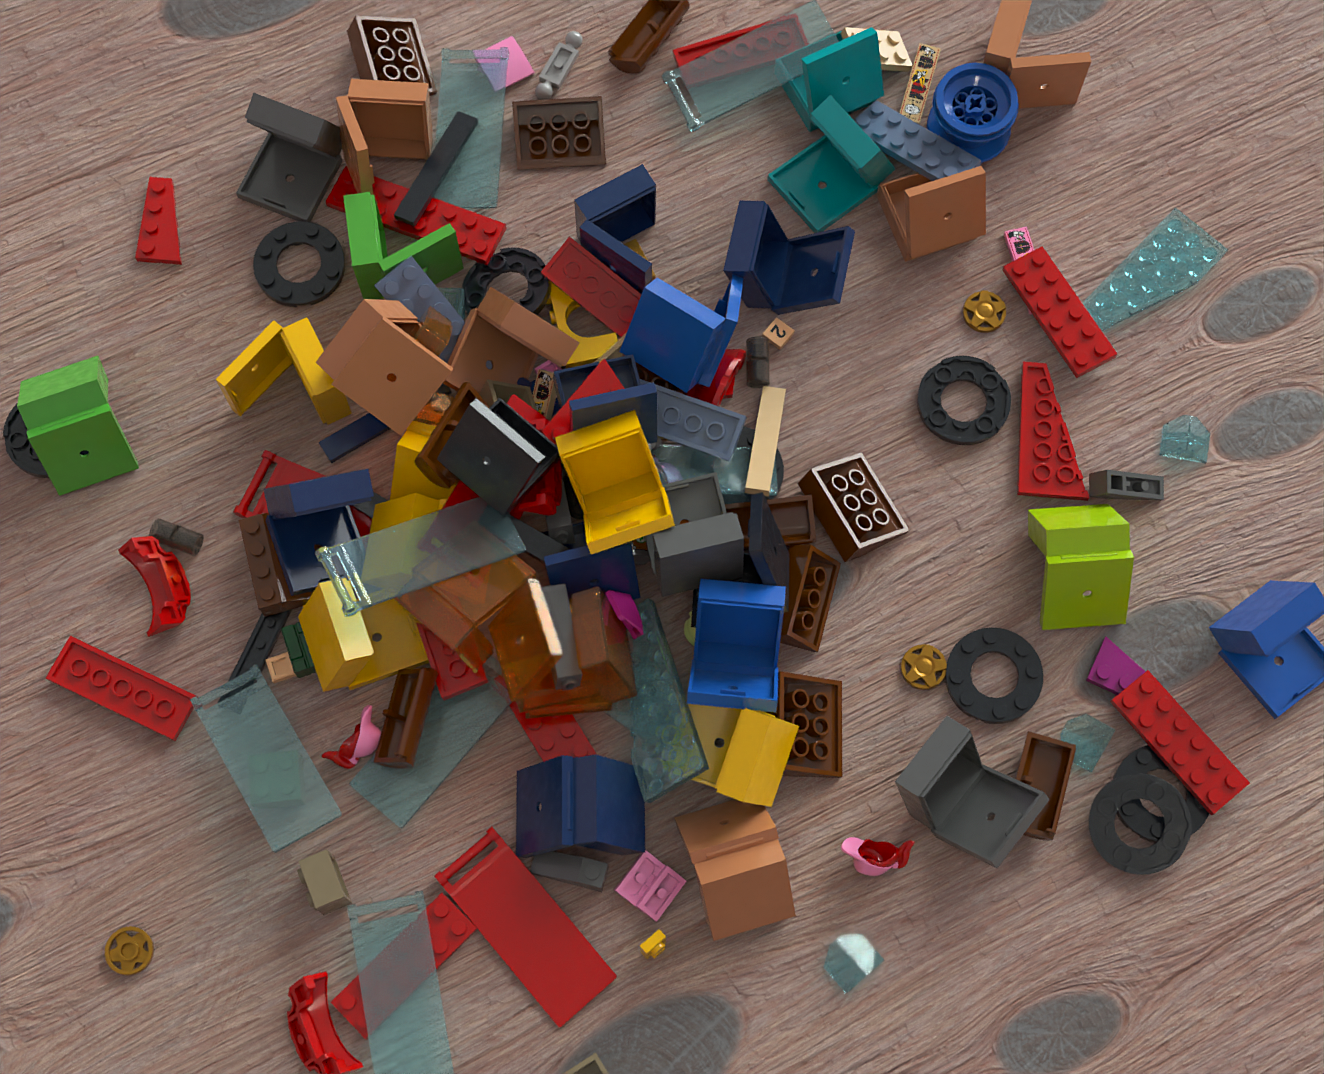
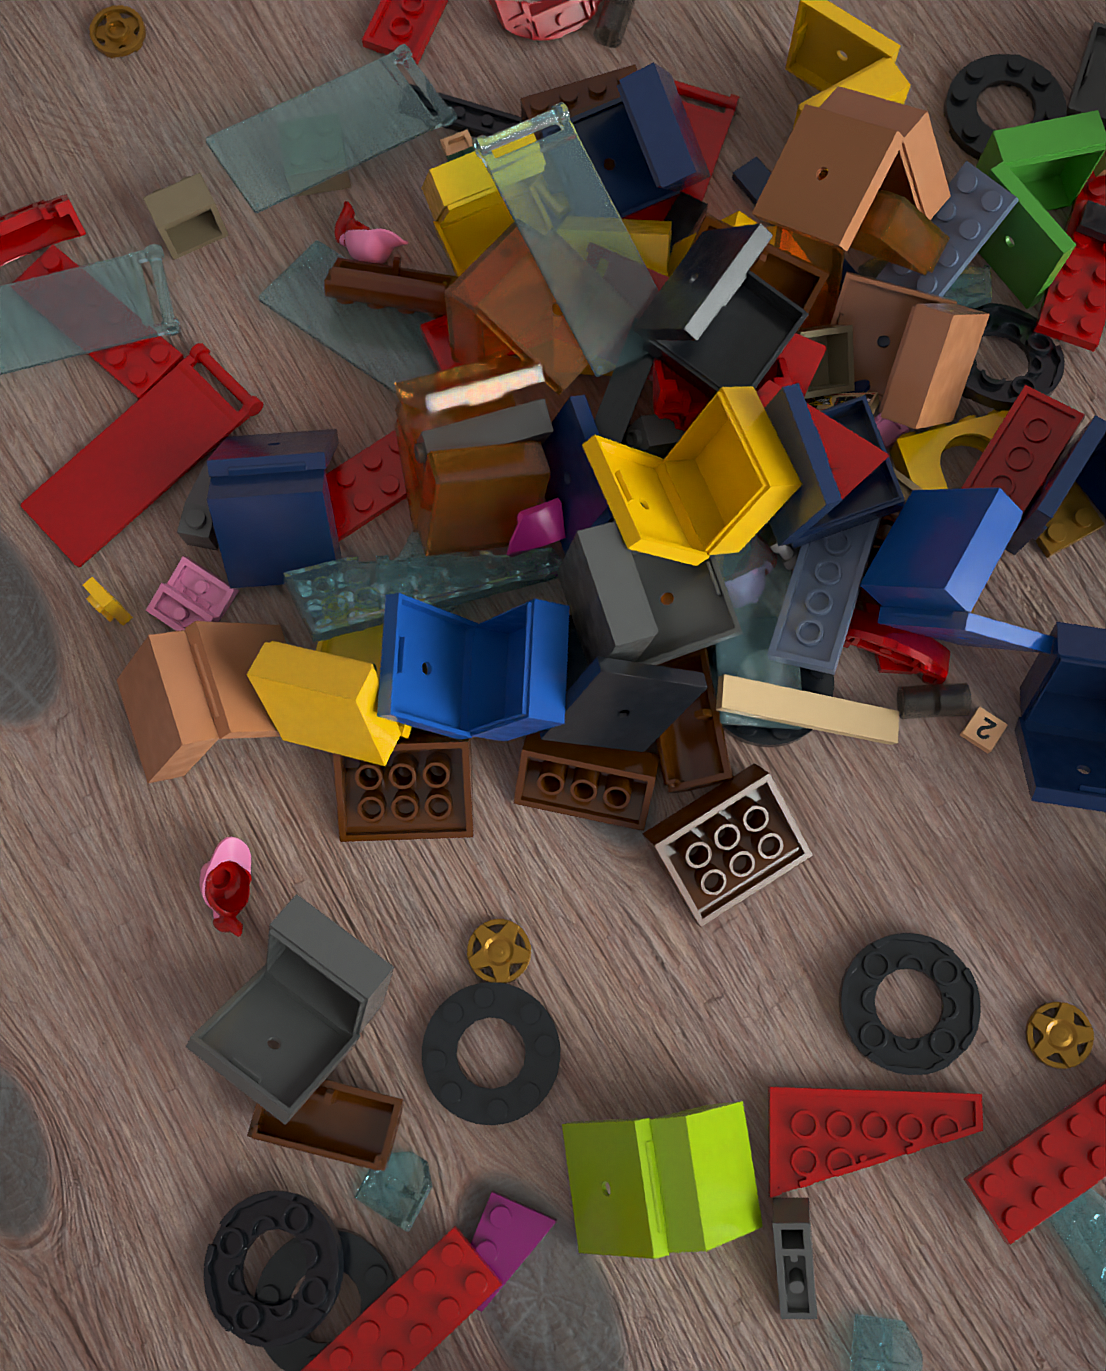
camera: 90 degrees right, 5 degrees up
clear light blue slope [824,934,884,994] -> none

